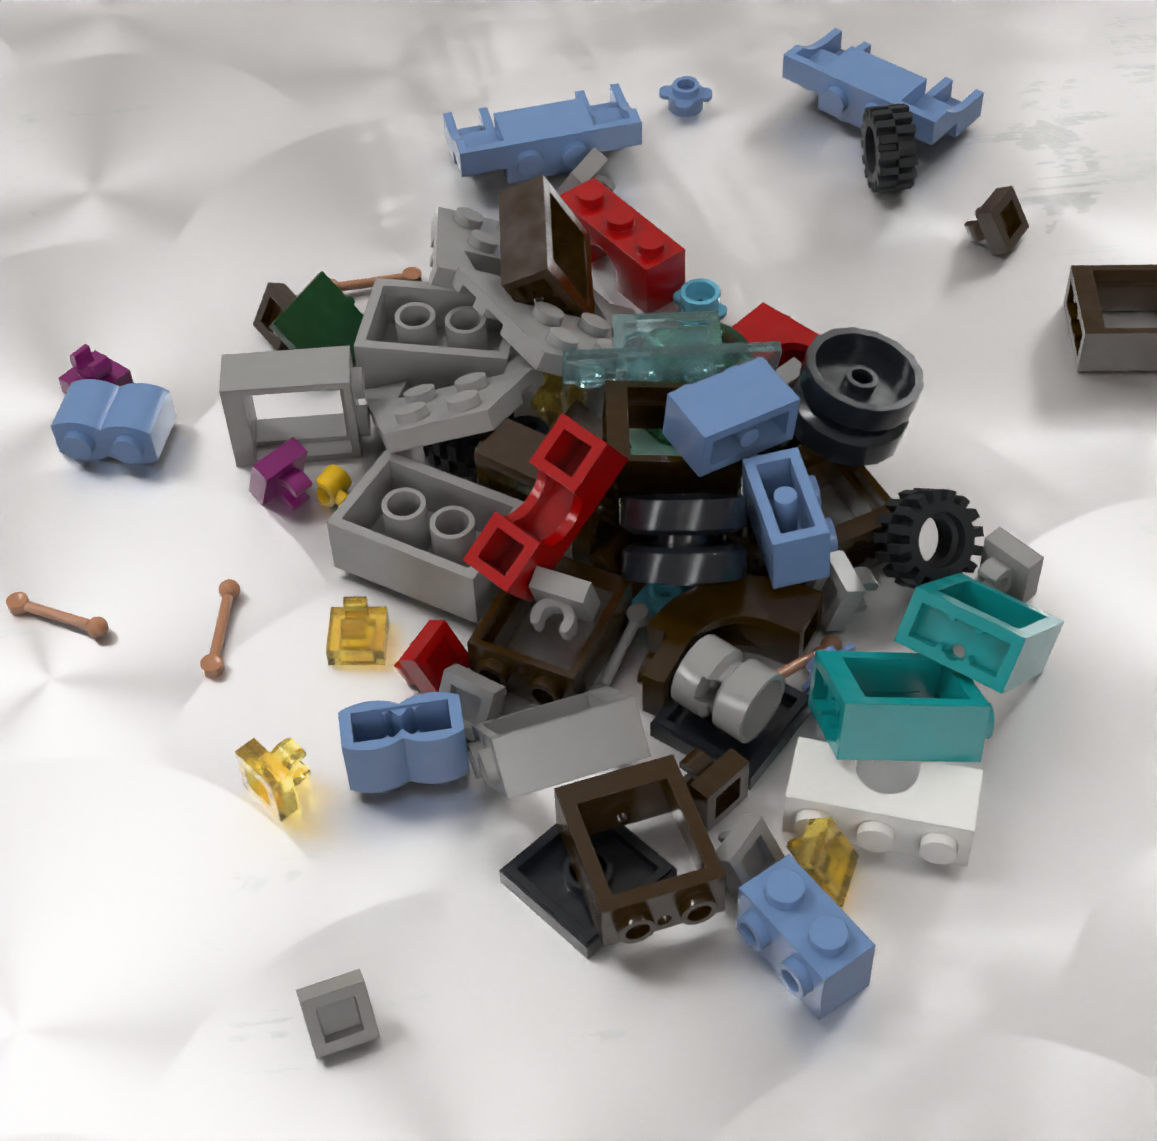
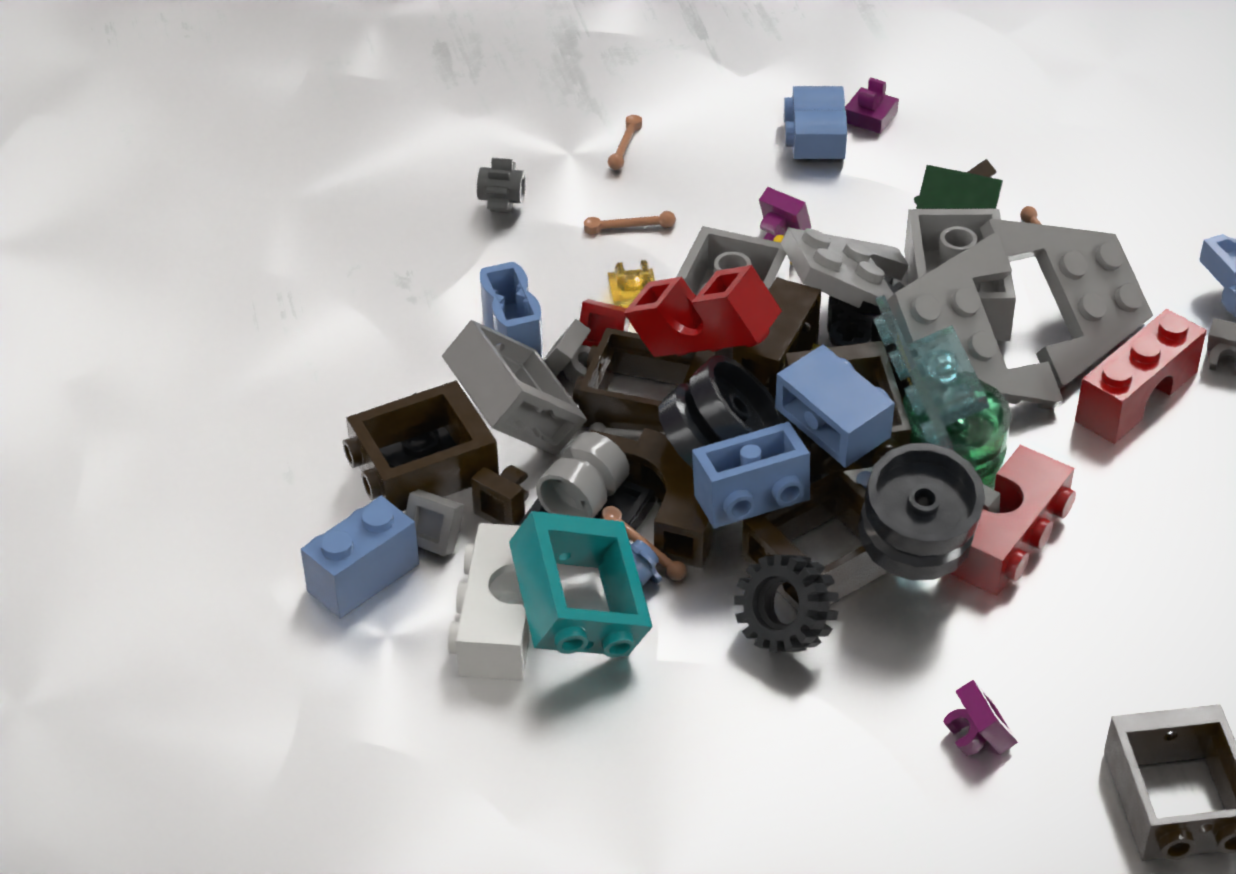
camera: 80 degrees right, 5 degrees down
light grey window [219,345,371,467] -> none
clear yellow tile [234,737,311,822] -> none
light grey tile [296,969,380,1059] -> none
dark brown window [499,175,595,317] -> none
light grey tile [528,566,601,641] -> none
medium azure plate [673,278,727,325] -> none
clear yellow tile [786,817,859,907] -> none
light grey tile [806,550,879,631] -> none
teal window [894,573,1065,694] -> none
light grey tile [977,527,1044,603] -> none
none -> dark grey gear [477,158,526,213]
none -> magenta tile [943,679,1019,756]

